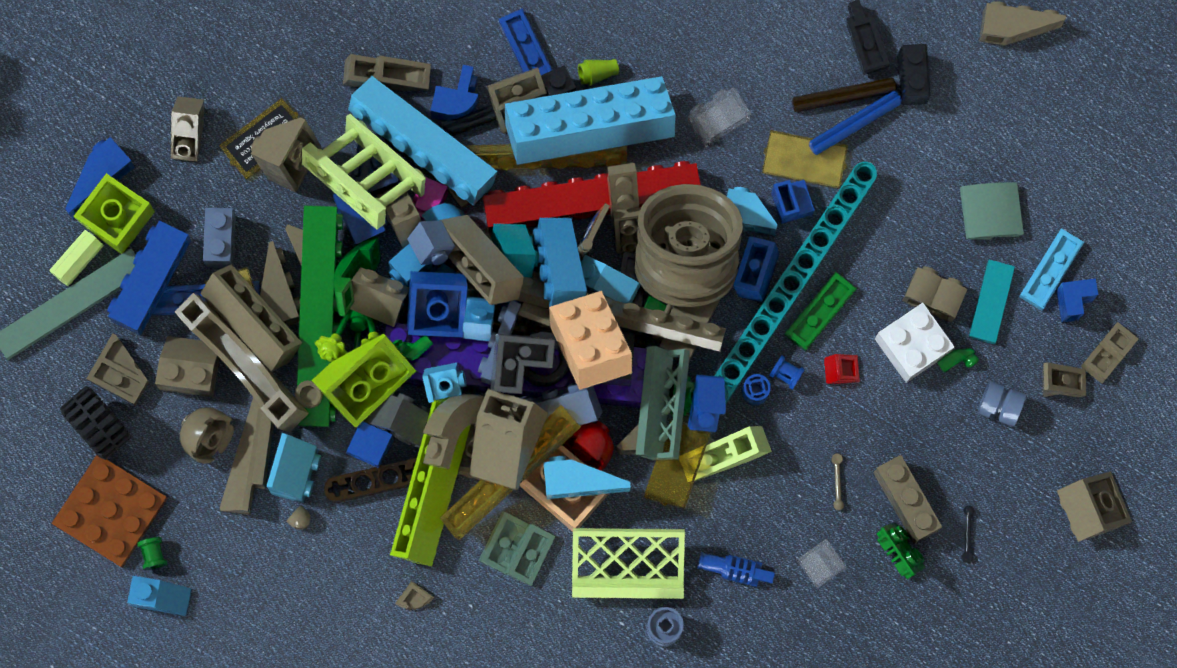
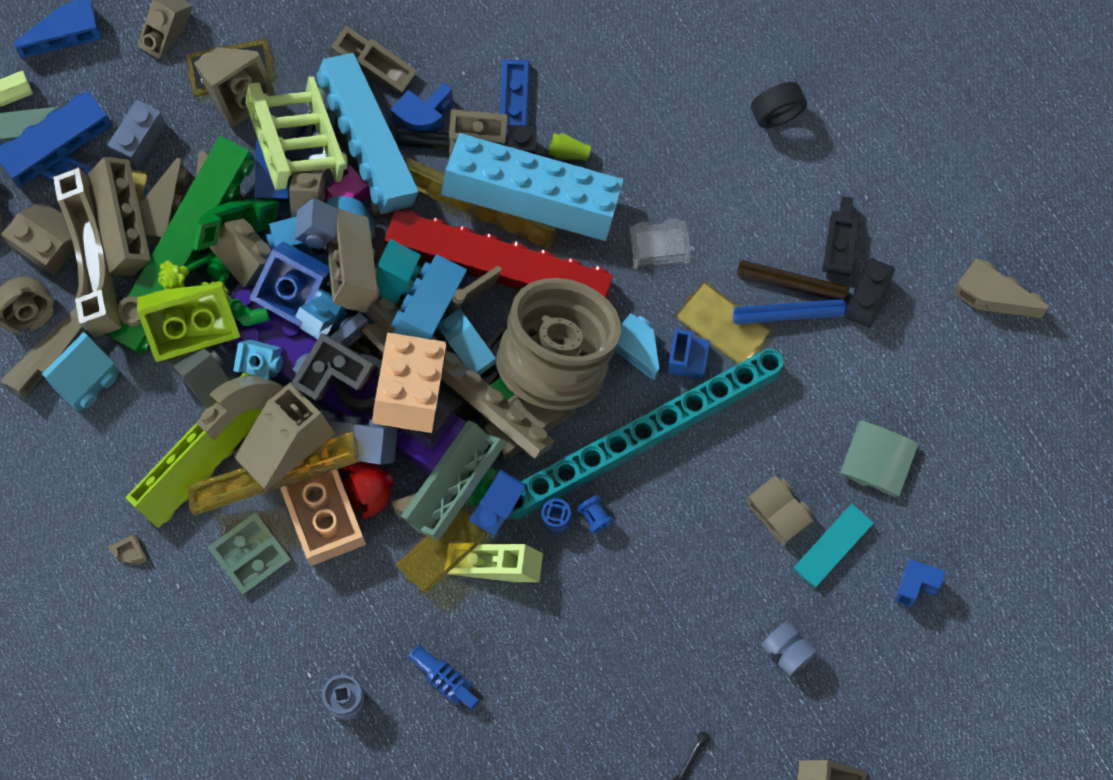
camera: 35 degrees right, 5 degrees down
lime slope [73,173,155,254] -> none
dark tan hinge [286,505,311,530] -> none
dark brown beam [324,458,417,503] -> none
blue piece [346,421,394,468] -> none
medium azure slope [544,456,631,499] -> none
yellowish green fence [572,528,685,599] -> none
dark tan slope [607,163,640,254] -> none
blue brick [733,236,780,303] -> none
green tile [784,272,857,352] -> none
clear piece [797,539,846,589] -> none
red slope [824,354,860,384] -> none
dark tan hinge [831,454,844,510] -> none
dark tan brick [873,455,942,544] -> none
white brick [875,303,954,383] -> none
green hinge [876,522,925,580] -> none
green arm [937,348,979,373] -> none
medium azure tile [1019,228,1084,311] -> none
dark tan slope [1042,362,1086,397] -> none
dark tan slope [1081,322,1138,384] -> none

